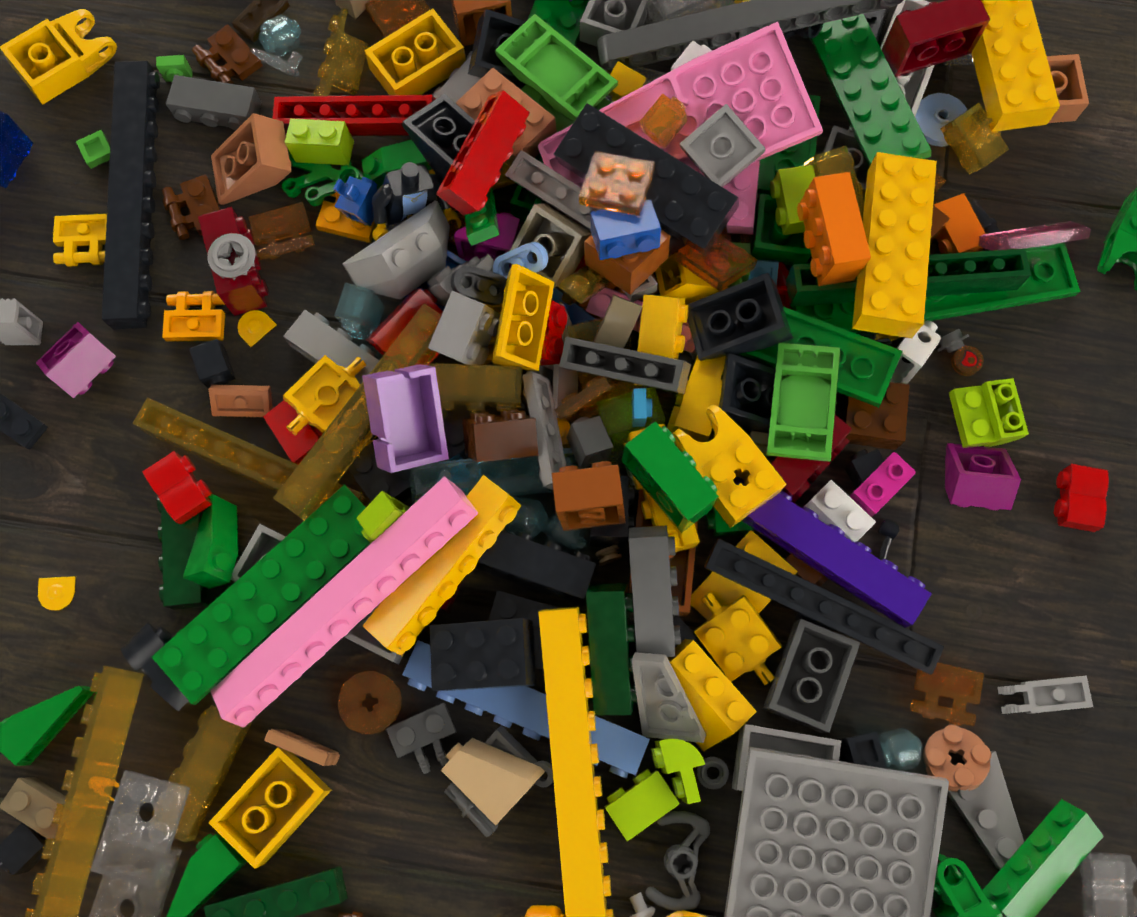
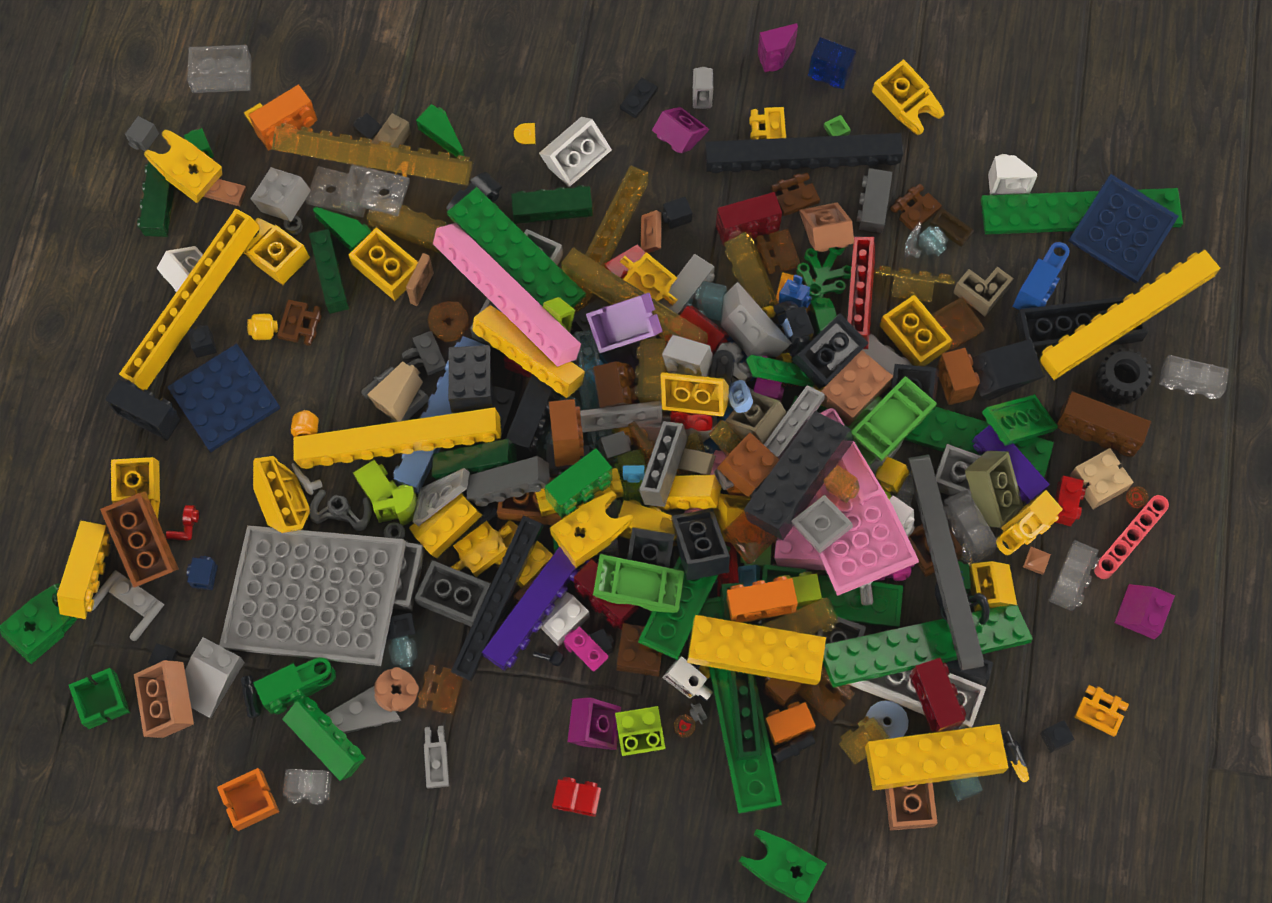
camera: 90 degrees right, 5 degrees down
red brick [142,451,212,525] -> none
bright green plate [156,55,192,82] -> none
light orange plate [162,291,225,342] -> none
green slope [183,494,238,589] -> none
light grey gear [208,233,257,280] -> none
yellow piece [237,310,277,347] -> none
lime brick [284,119,354,165] -> none
red brick [436,90,530,215] -> none
clear orange plate [579,151,655,216] -> none
blue brick [590,199,661,260] -> none
clear pink tile [978,221,1091,251] -> none
none -> white slope [539,117,612,187]
none -> clear yellow brick [724,232,778,313]

